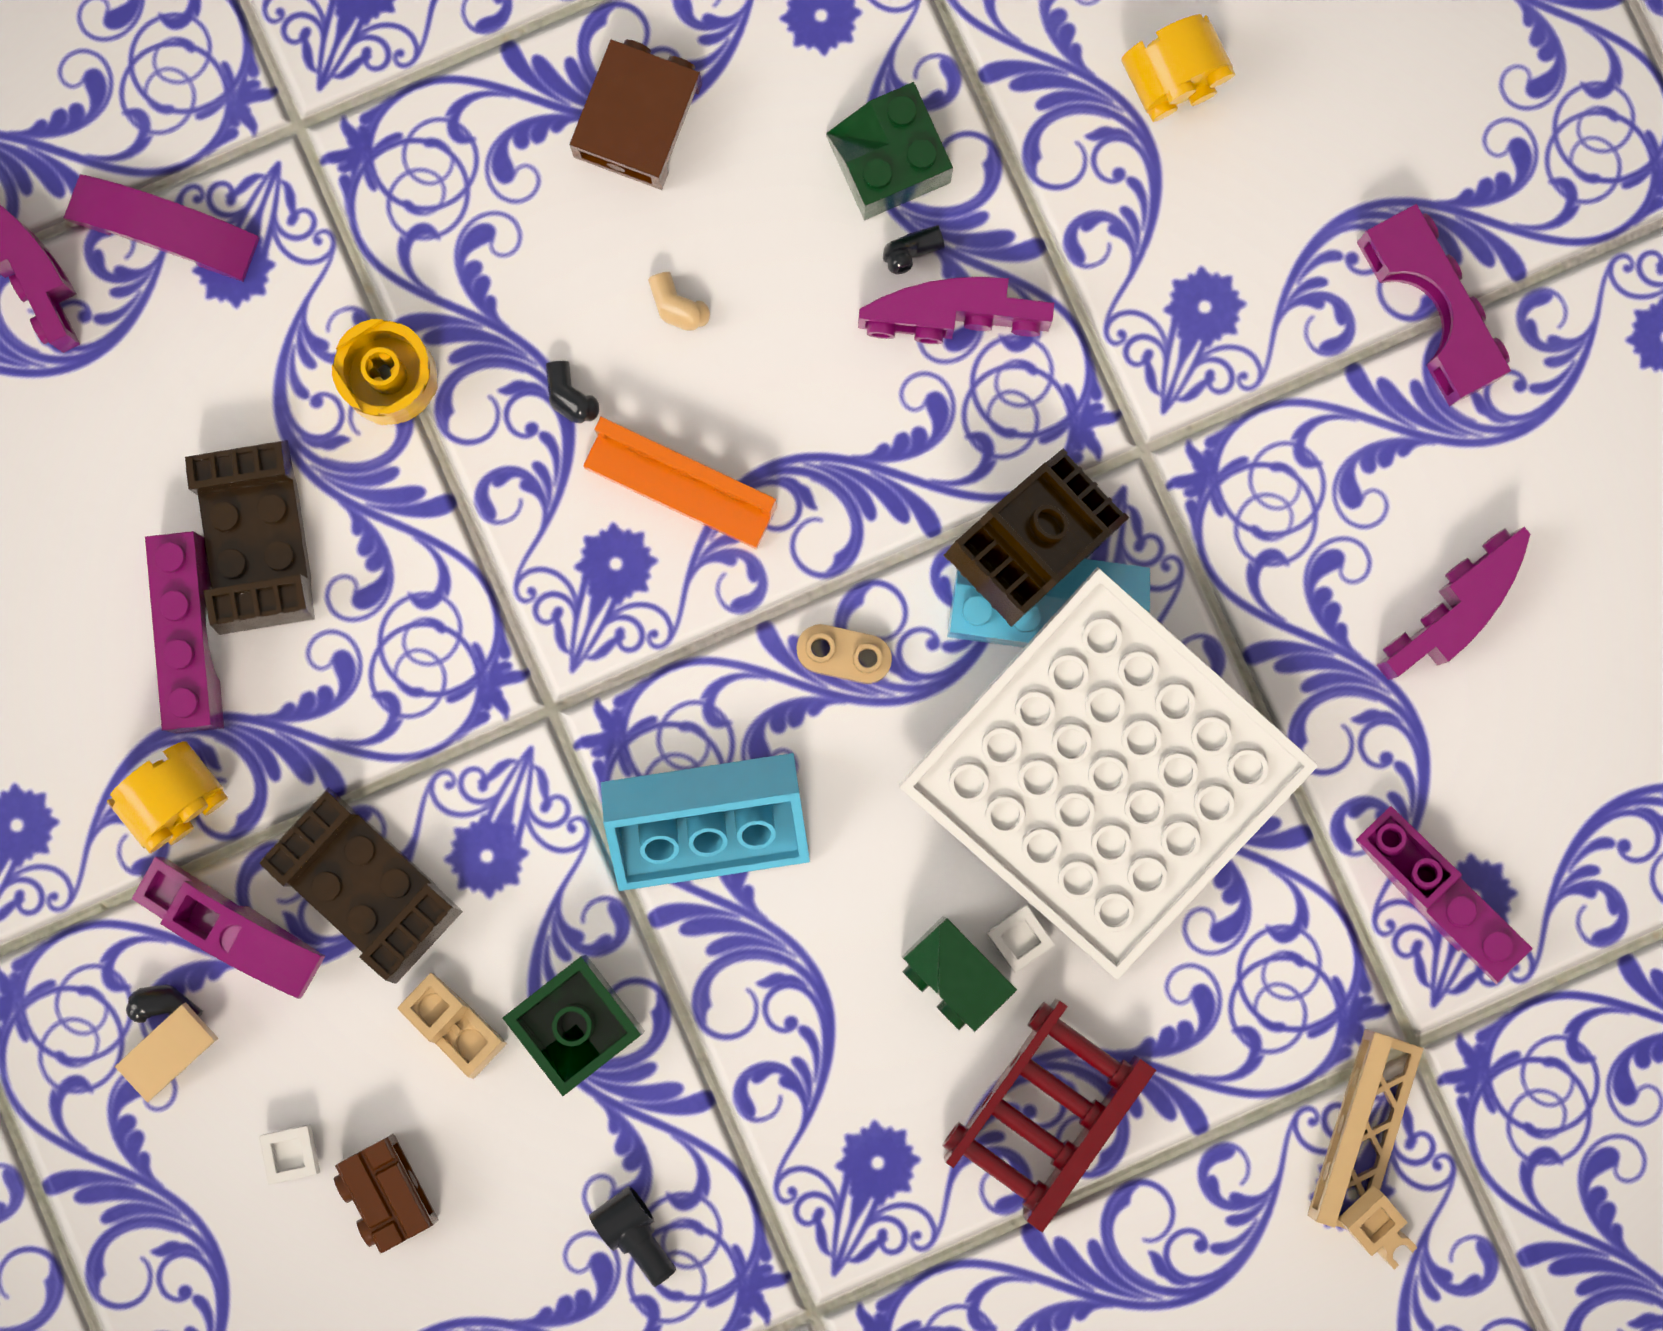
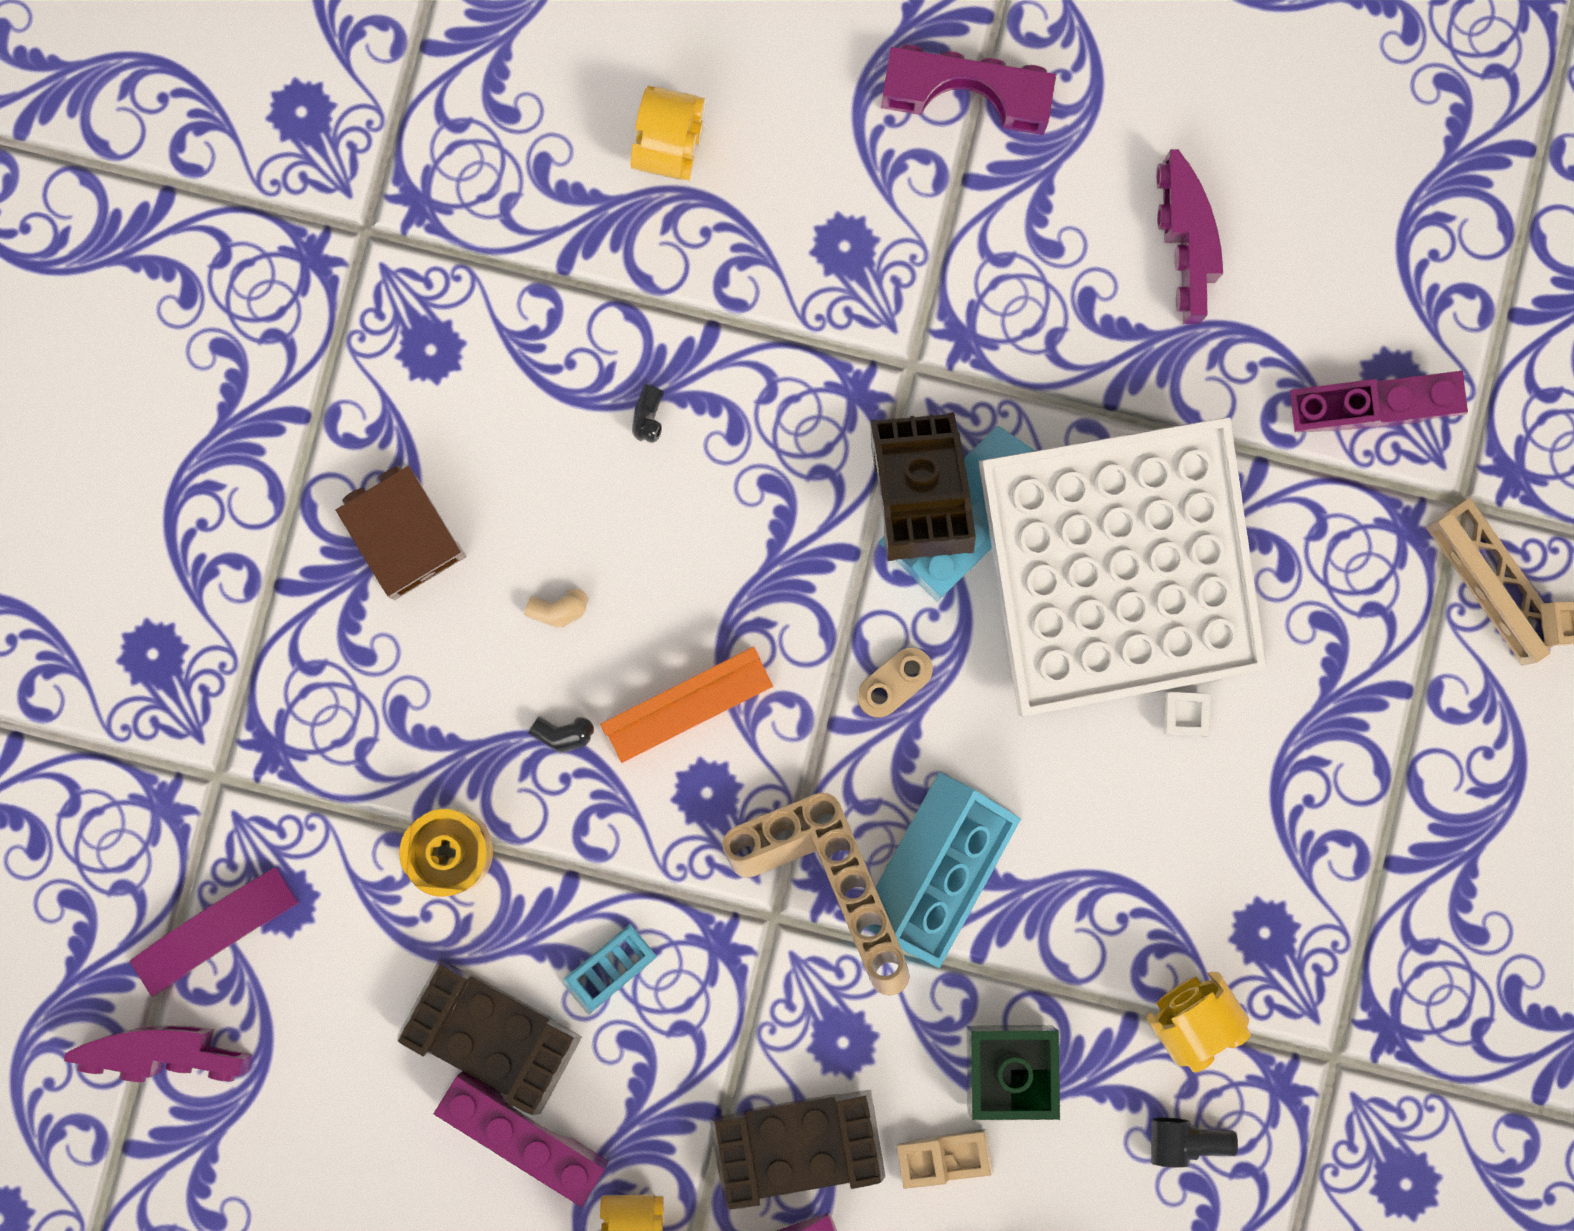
camera: 55 degrees left, 0 degrees up
dark green slope [826,82,953,221] -> none
magenta slope [858,277,1054,344] -> none
dark green slope [902,916,1017,1032] -> none
dark red fence [942,998,1156,1233] -> none
none -> medium azure slope [562,924,657,1015]
none -> tan beam [722,793,910,996]
none -> yellow brick [1147,972,1251,1073]

